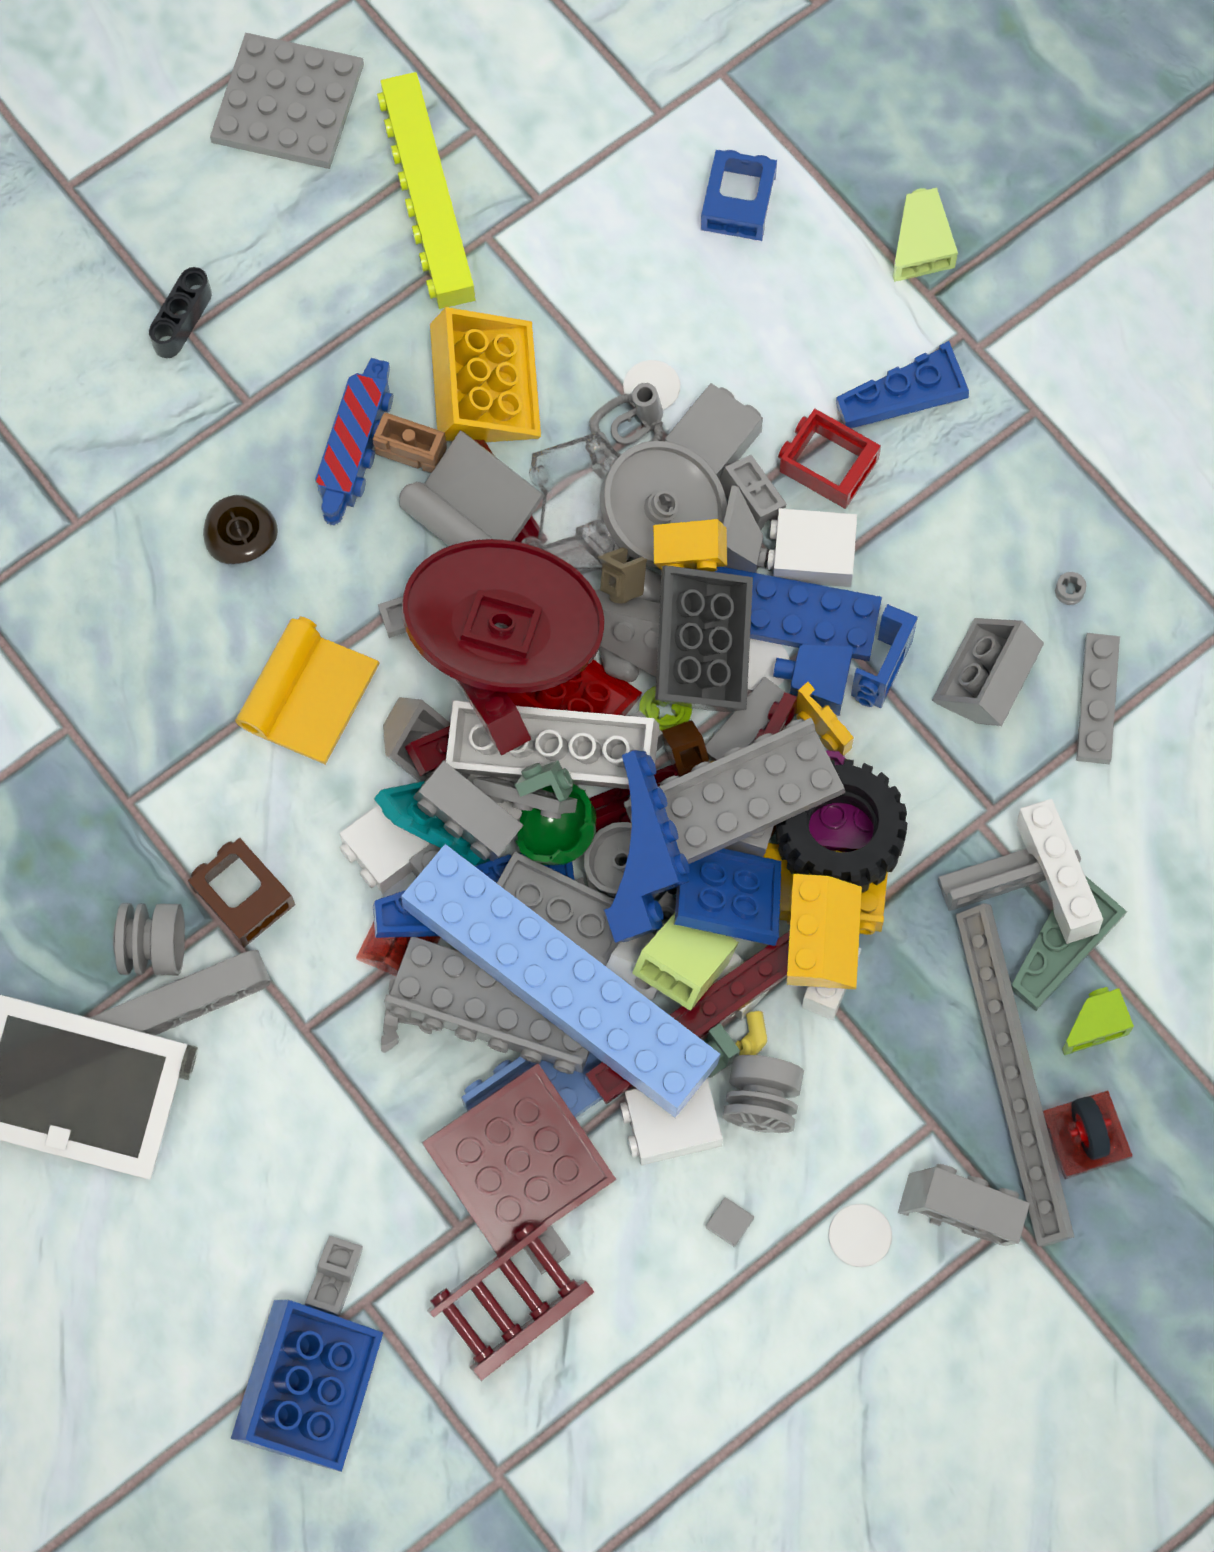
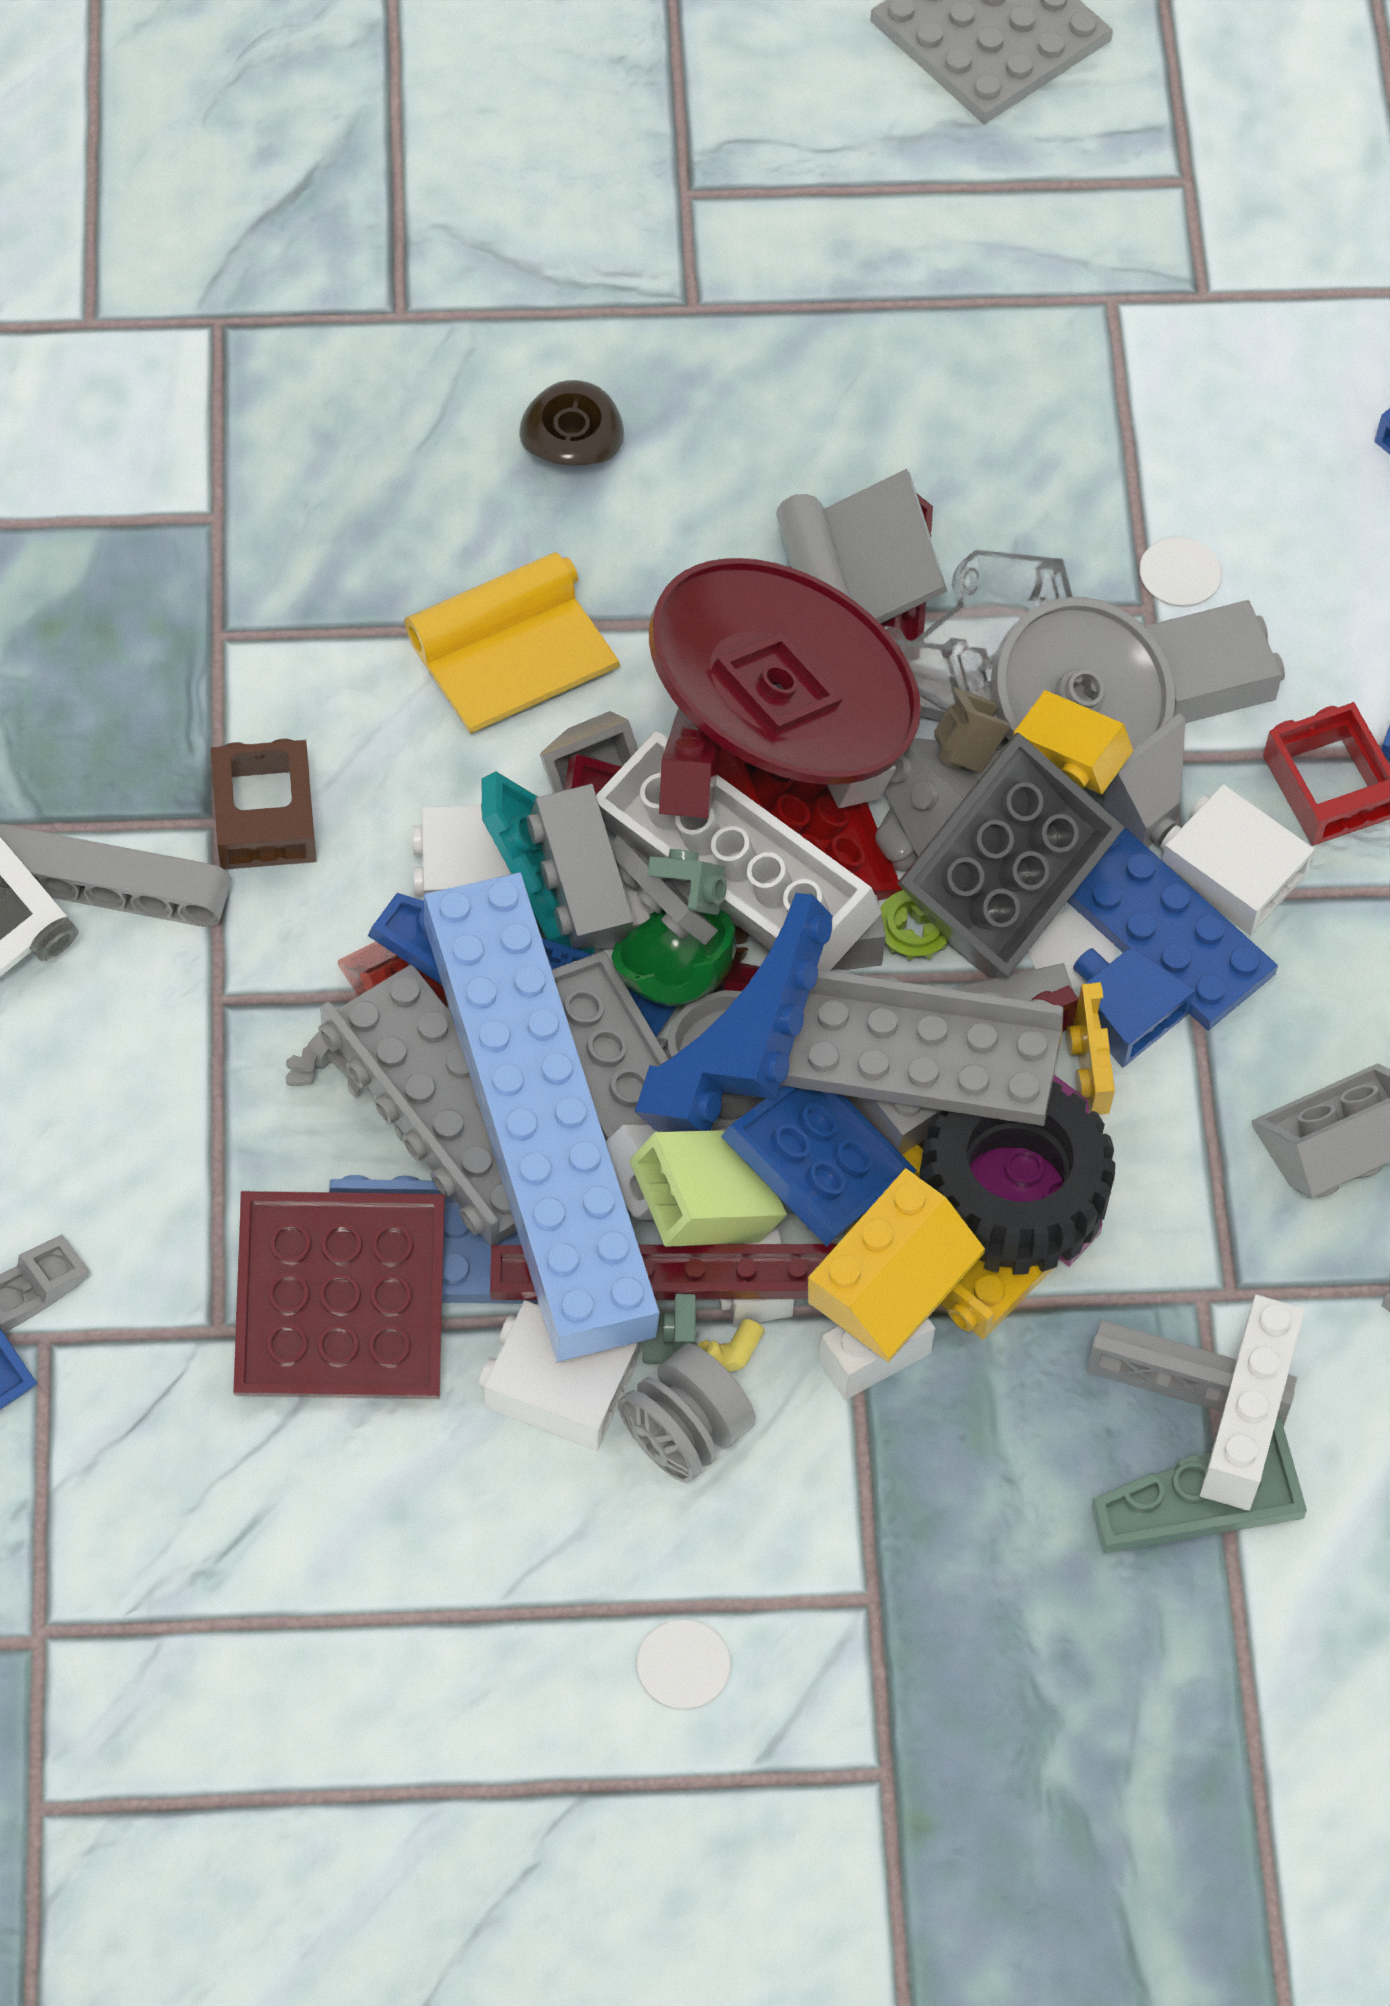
camera: 30 degrees right, 10 degrees down
light grey wheel [113,903,185,976] -> none
black beam [149,267,212,358] -> none
blue hinge [315,358,393,526] -> none
medium nougat brick [373,412,447,473] -> none
neon yellow brick [377,72,476,309] -> none
fence [427,1222,594,1381] -> none
yellow slope [430,307,541,442] -> none
light grey plate [523,1226,571,1275] -> none
light grey piece [589,383,663,461] -> none
reddish brown brick [662,720,709,777] -> none
light grey tile [706,1197,754,1247] -> none
light grey hinge [720,455,787,530] -> none
blue window [851,604,918,708] -> none
light grey wedge [898,1164,1030,1246] -> none
light grey plate [956,903,1074,1247] -> none
clear red plate [1043,1090,1133,1179] -> none
lime slope [1062,987,1134,1055] -> none

